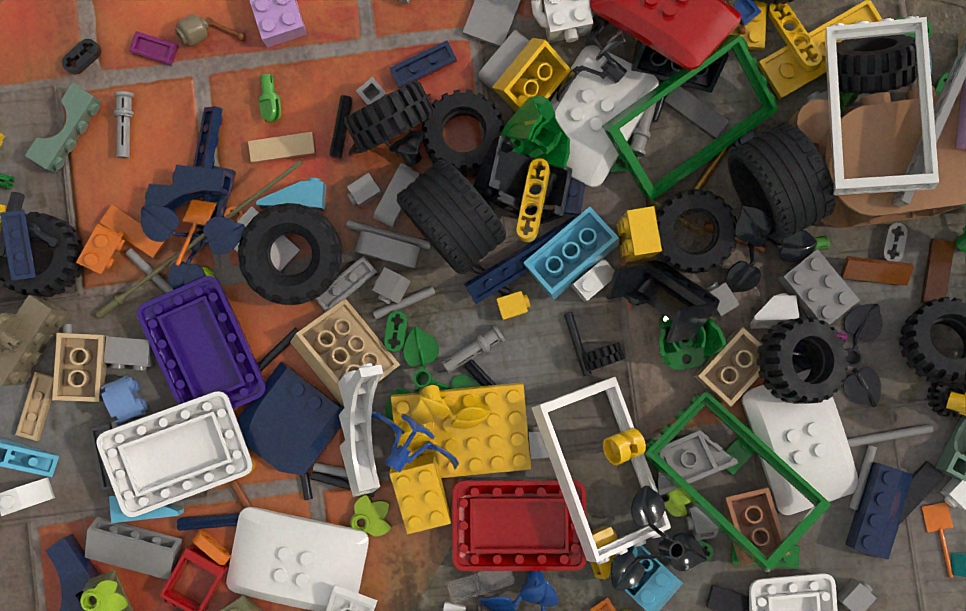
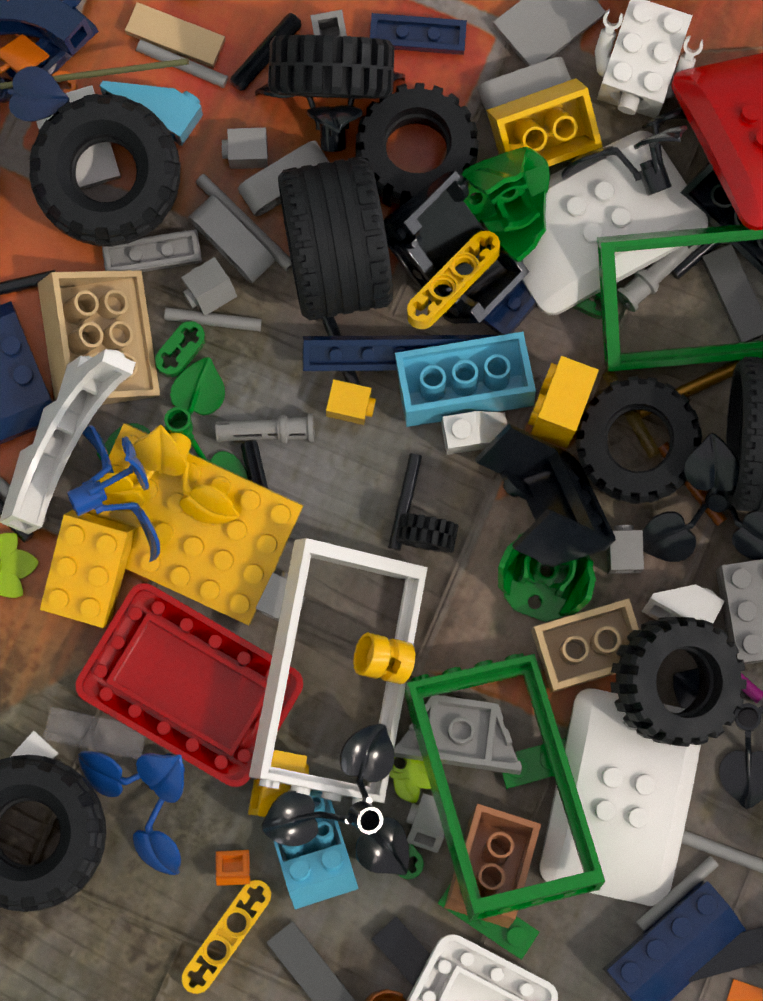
camera: 25 degrees right, 5 degrees down
none -> light grey bar [136,39,228,88]

